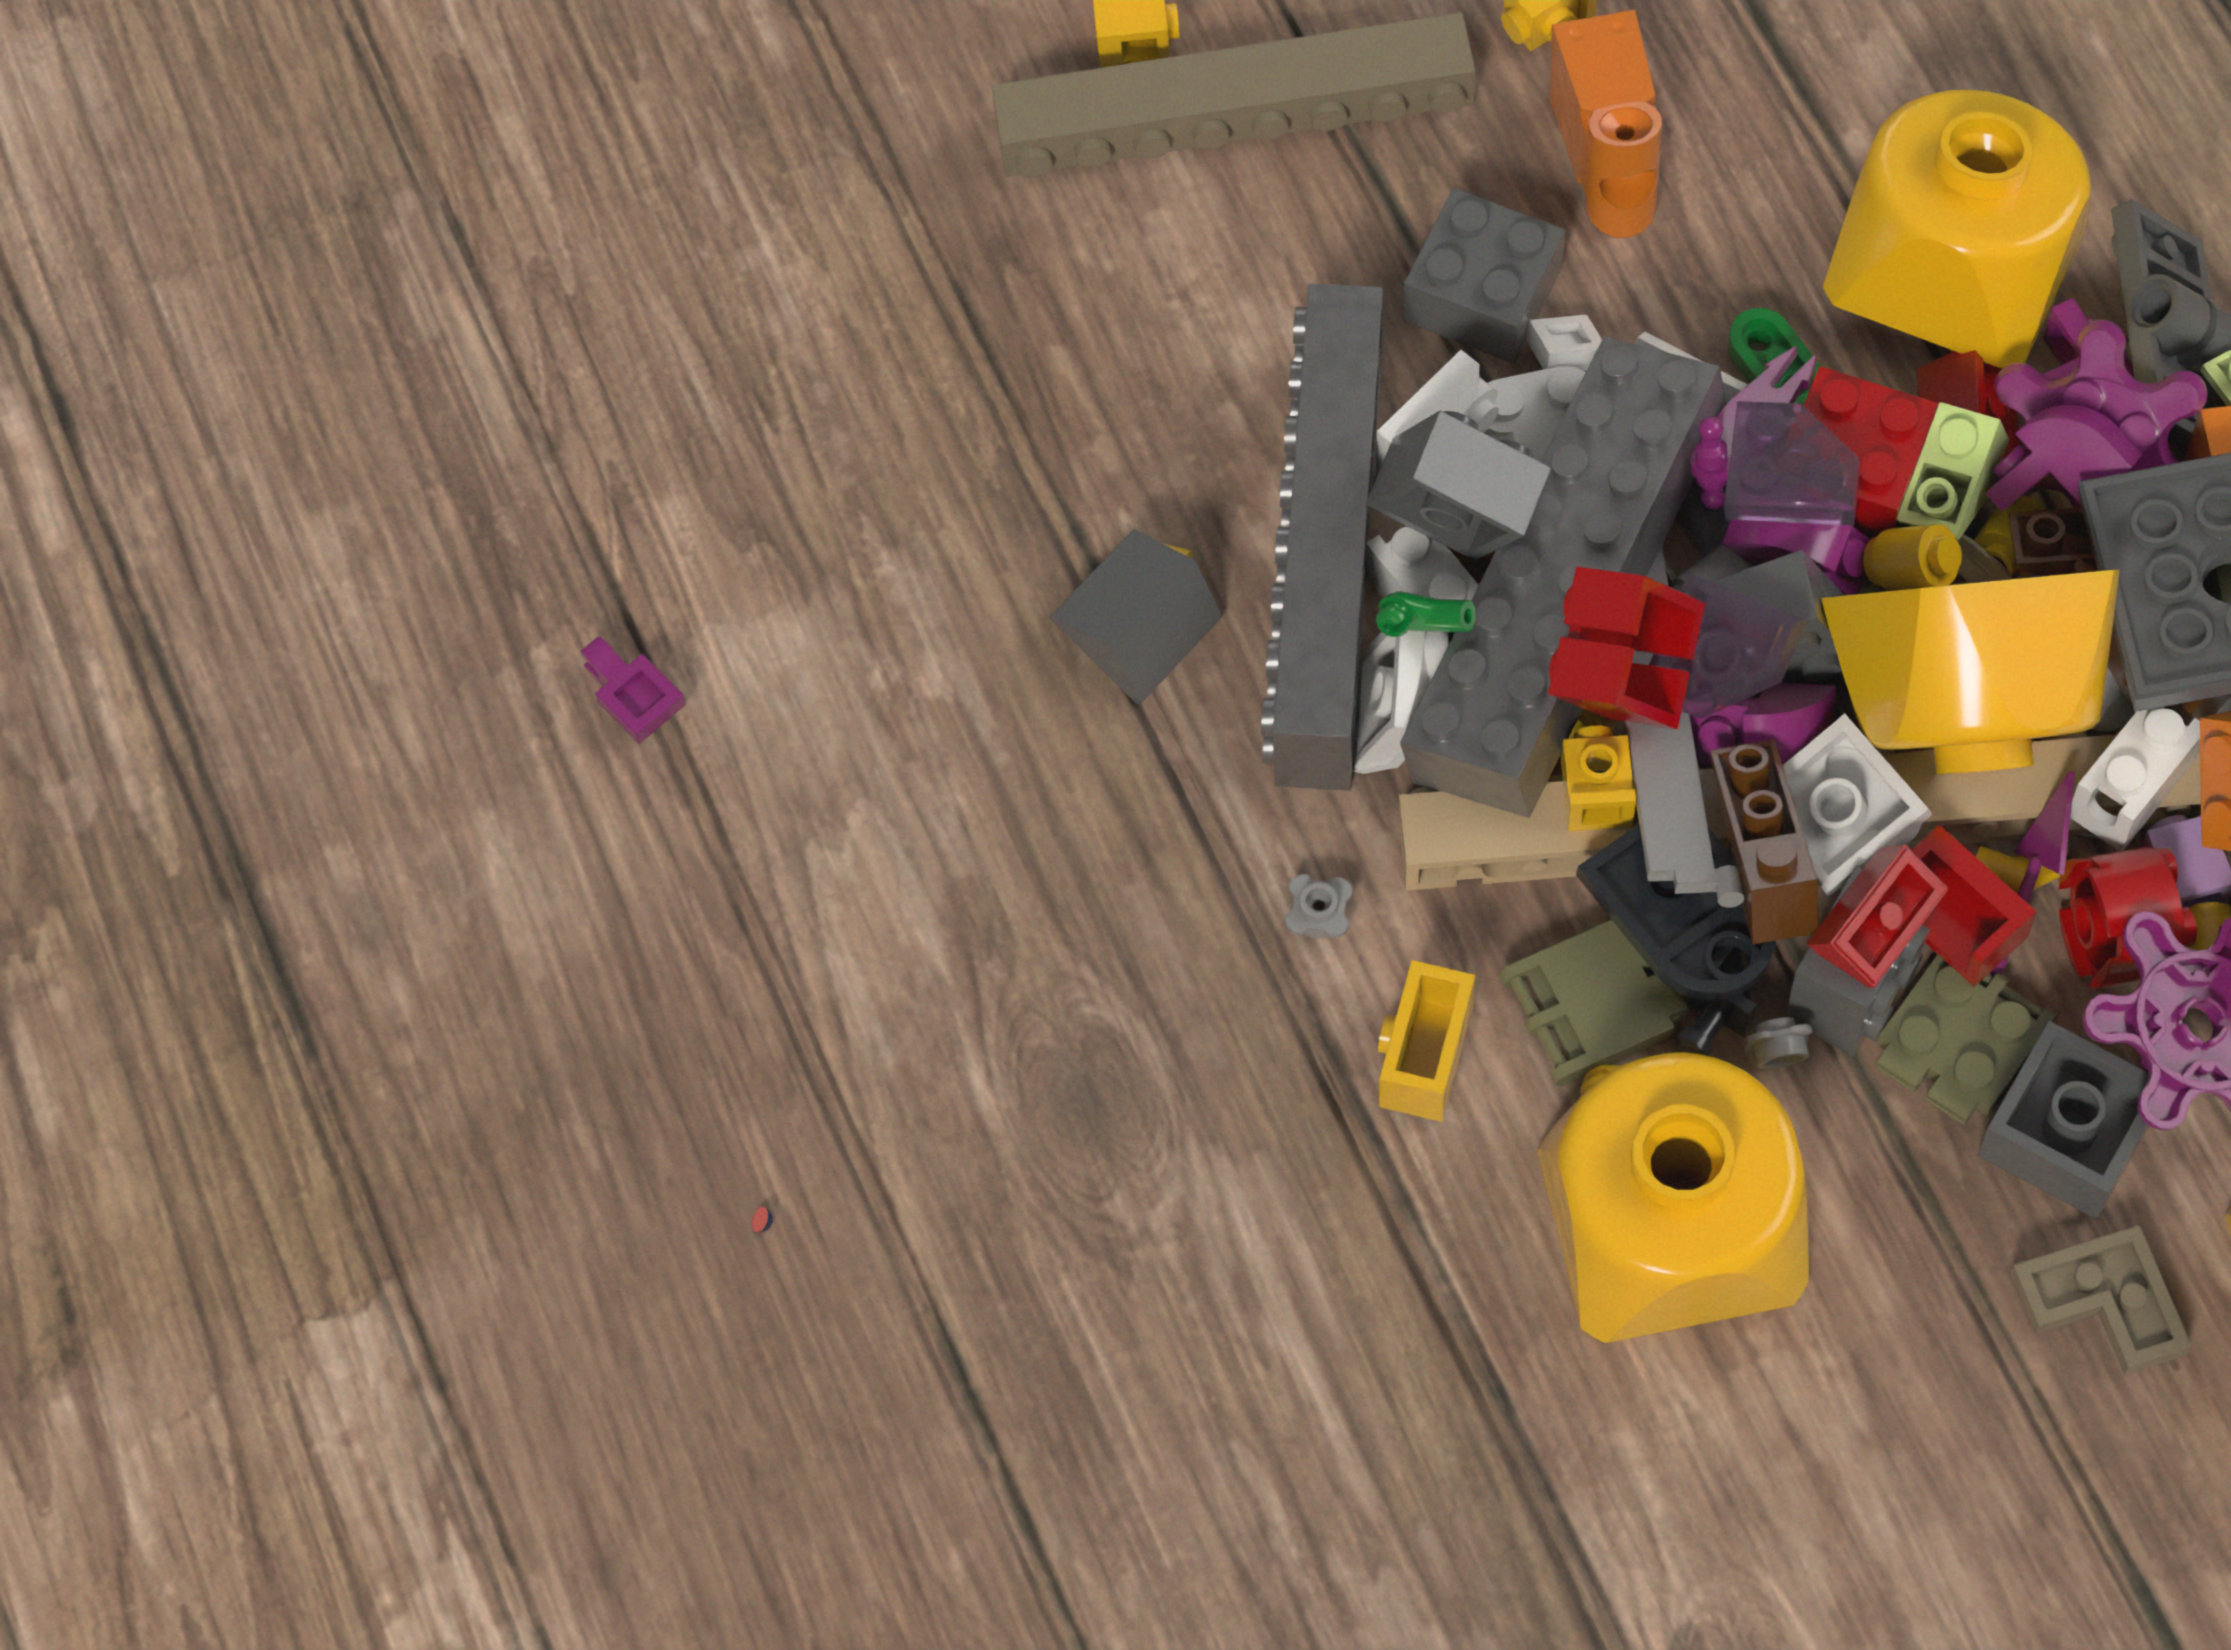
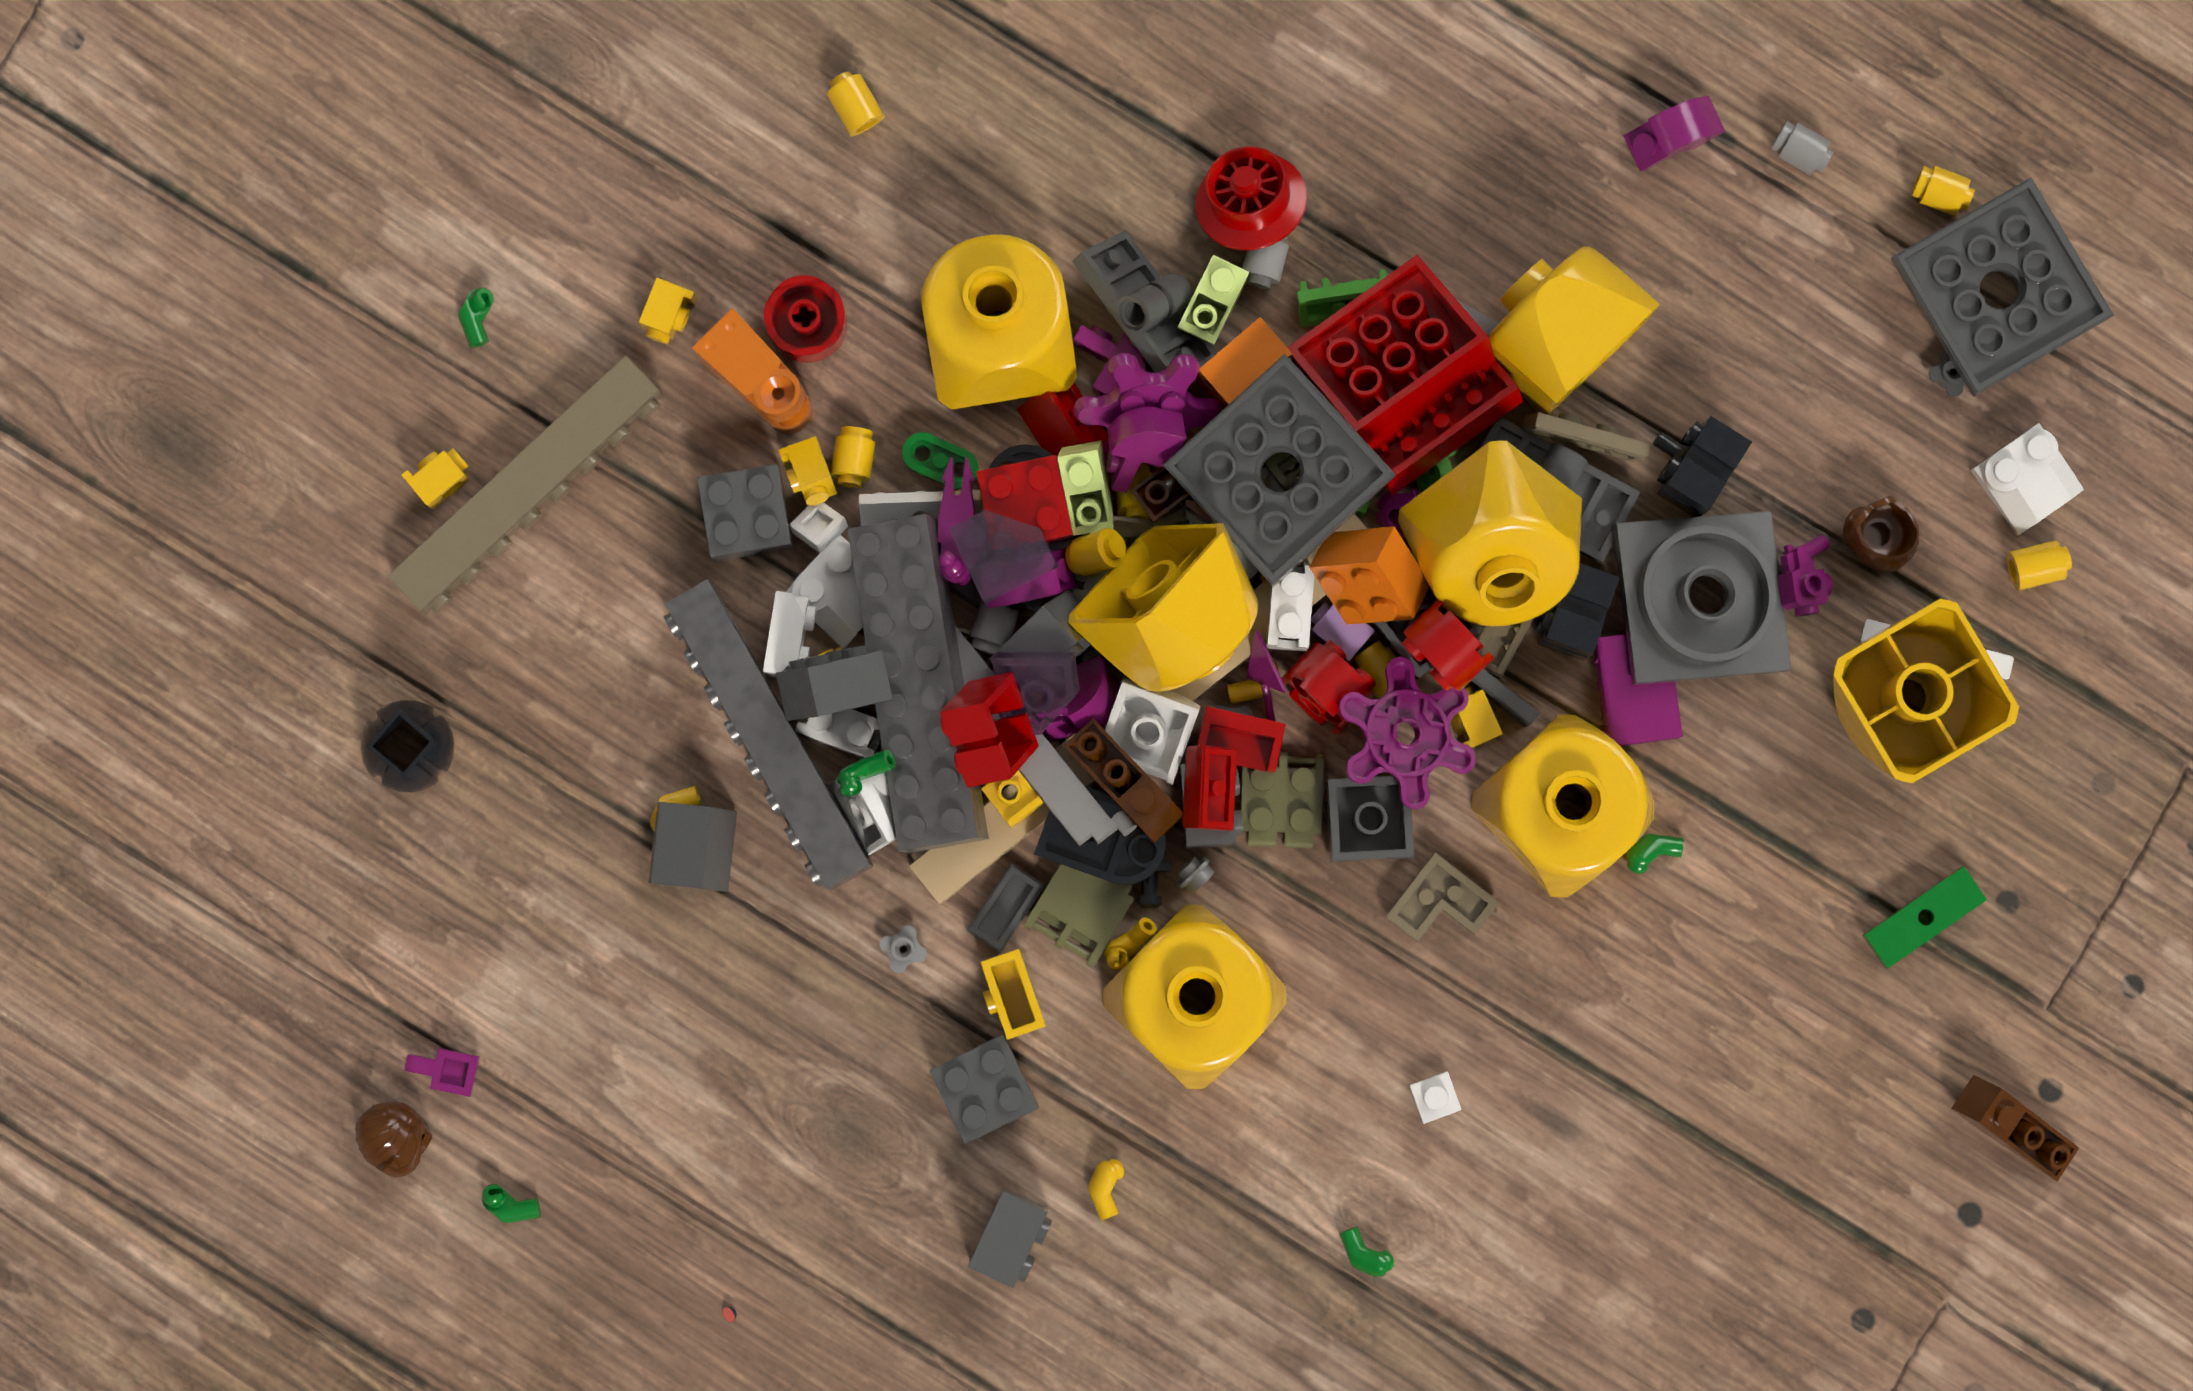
camera: 45 degrees left, 20 degrees up
none -> reddish brown hair [355,1101,432,1178]
none -> black piece [360,700,455,793]
none -> green arm [482,1184,541,1224]
none -> red brick [764,275,847,363]
none -> yellow brick [778,436,837,506]
none -> yellow brick [831,426,876,488]
none -> dark grey brick [929,1034,1039,1144]
none -> dark grey tile [966,863,1045,953]
none -> dark grey brick [968,1188,1052,1288]
none -> yellow arm [1088,1159,1124,1221]
none -> white plate [1408,1071,1462,1124]

